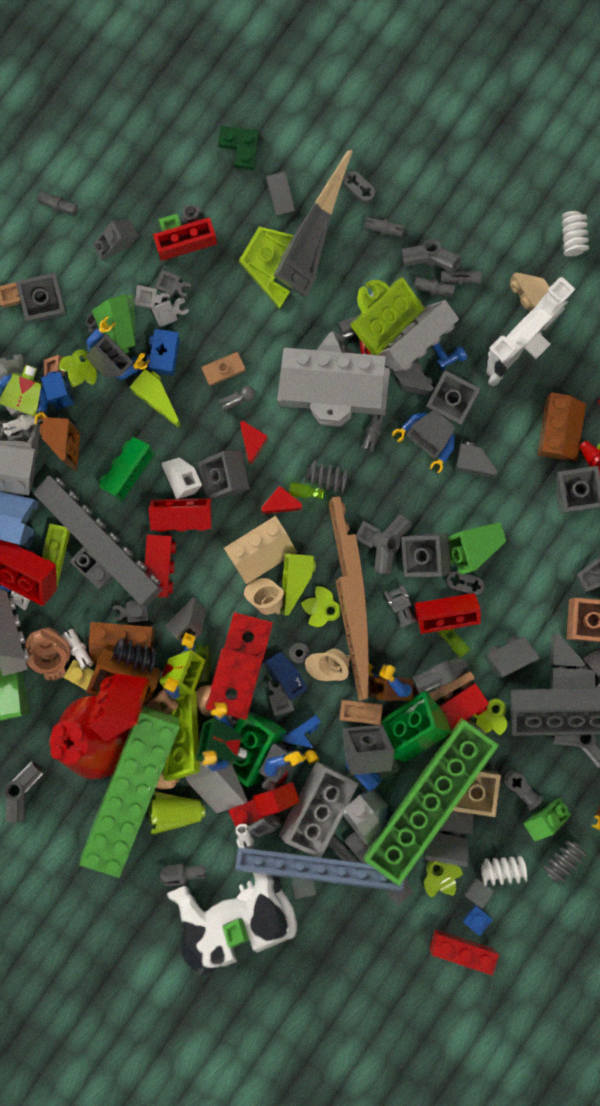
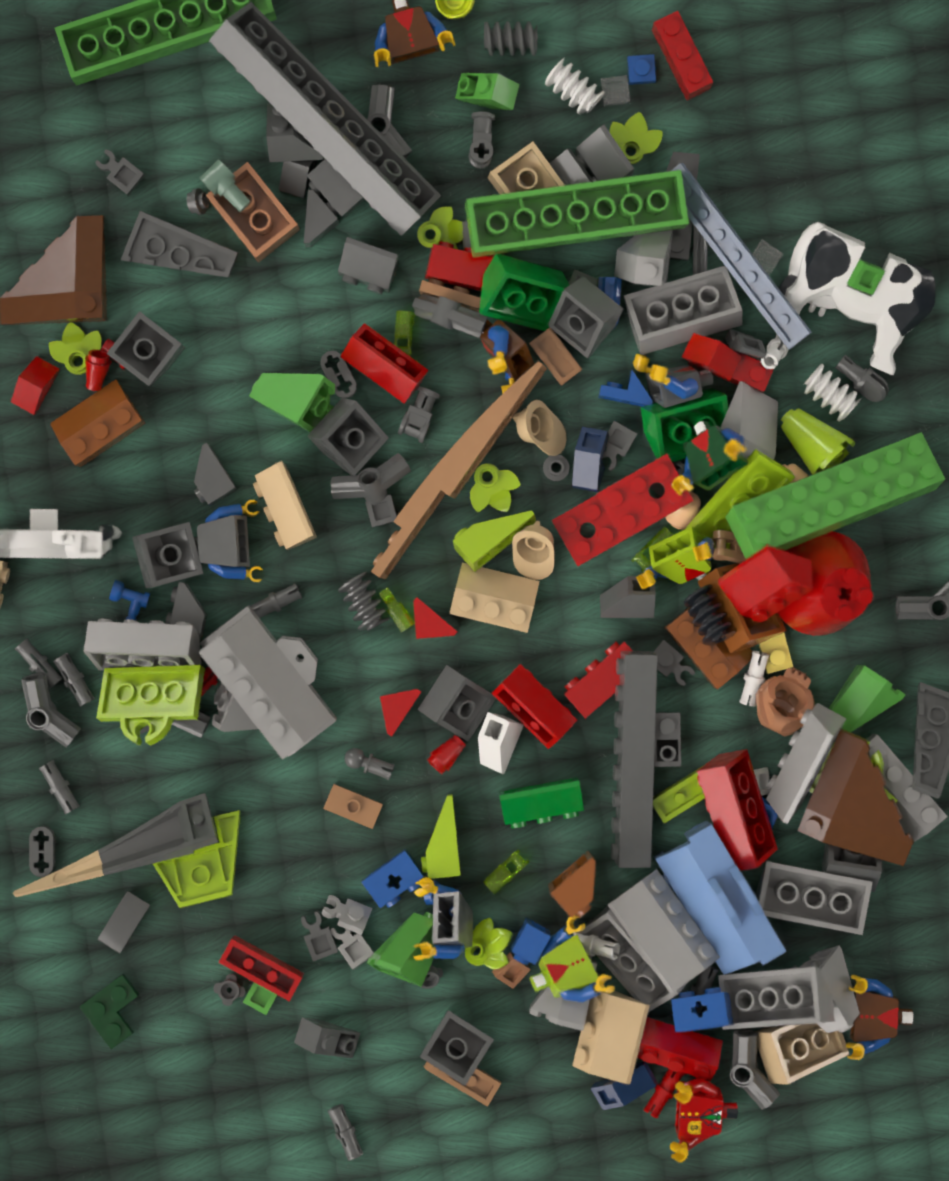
camera: 130 degrees left, 5 degrees up
none -> tan slope [253,461,317,550]
none -> red cone [427,735,466,774]
none -> clear neon green bar [483,849,530,894]
none -> white piece [803,364,862,422]

